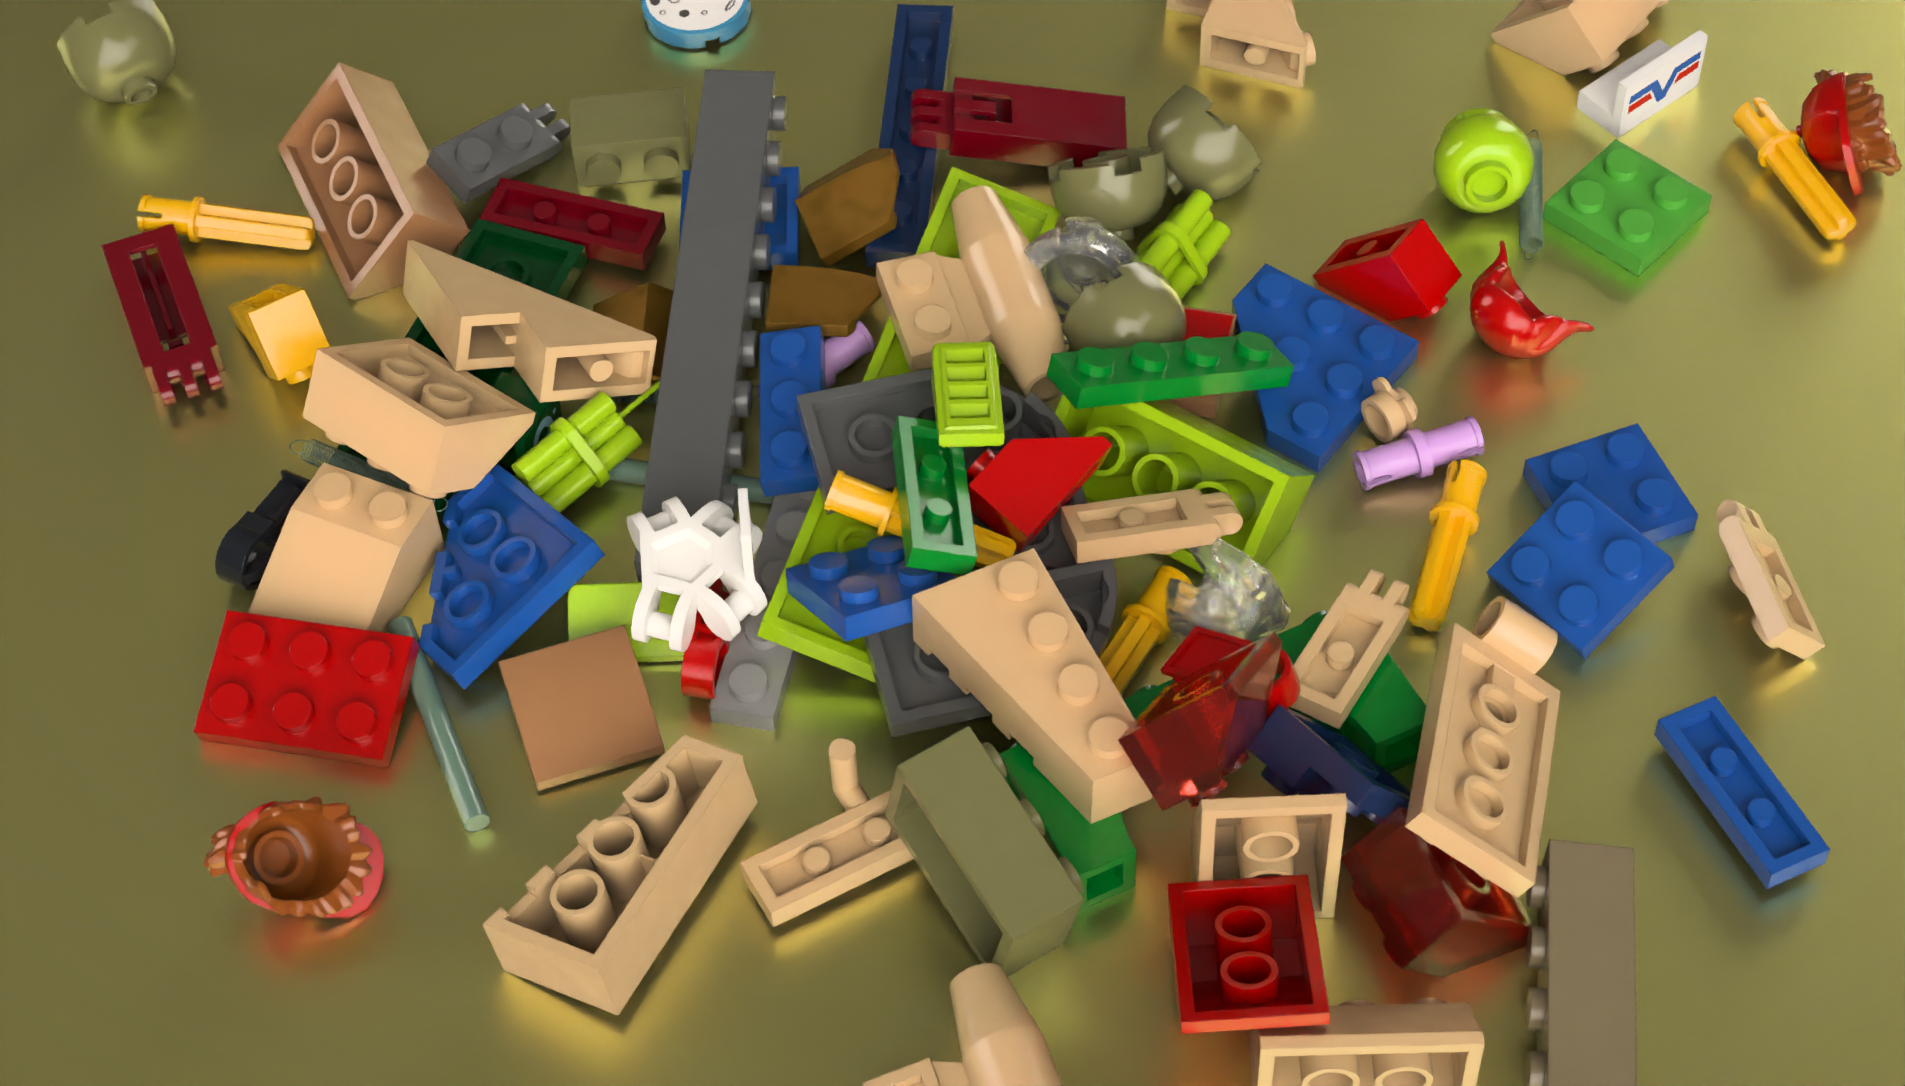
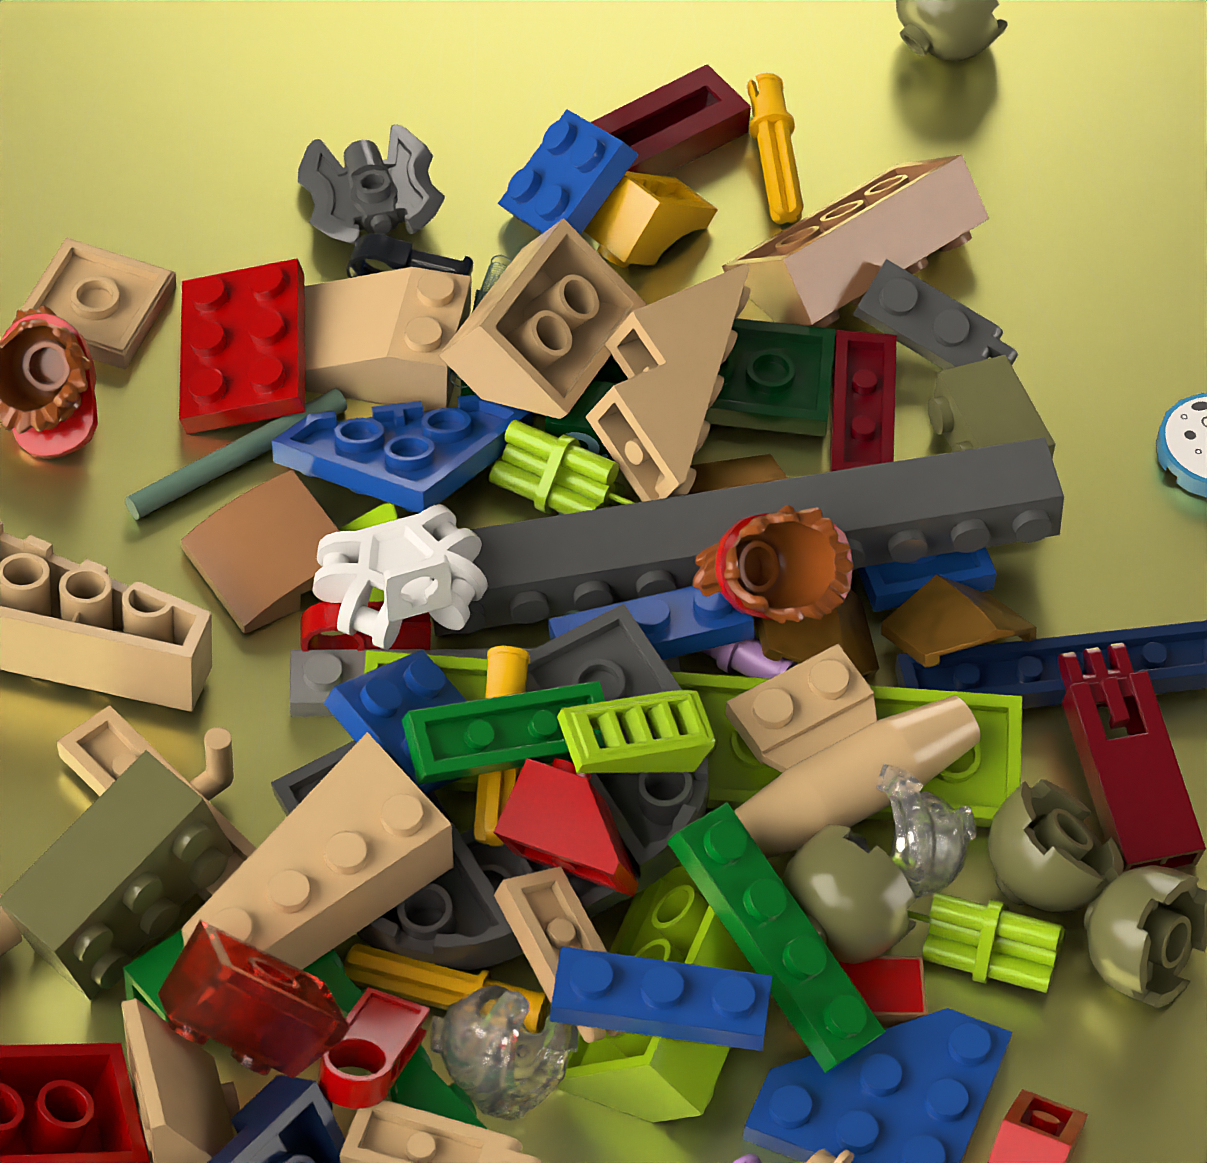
camera: 70 degrees right, 0 degrees up
none -> tan tile [14,238,176,370]
none -> dark grey piece [298,124,445,244]
none -> blue plate [497,109,639,234]
none -> blue plate [550,946,772,1051]
none -> dark orange hair [692,505,854,623]

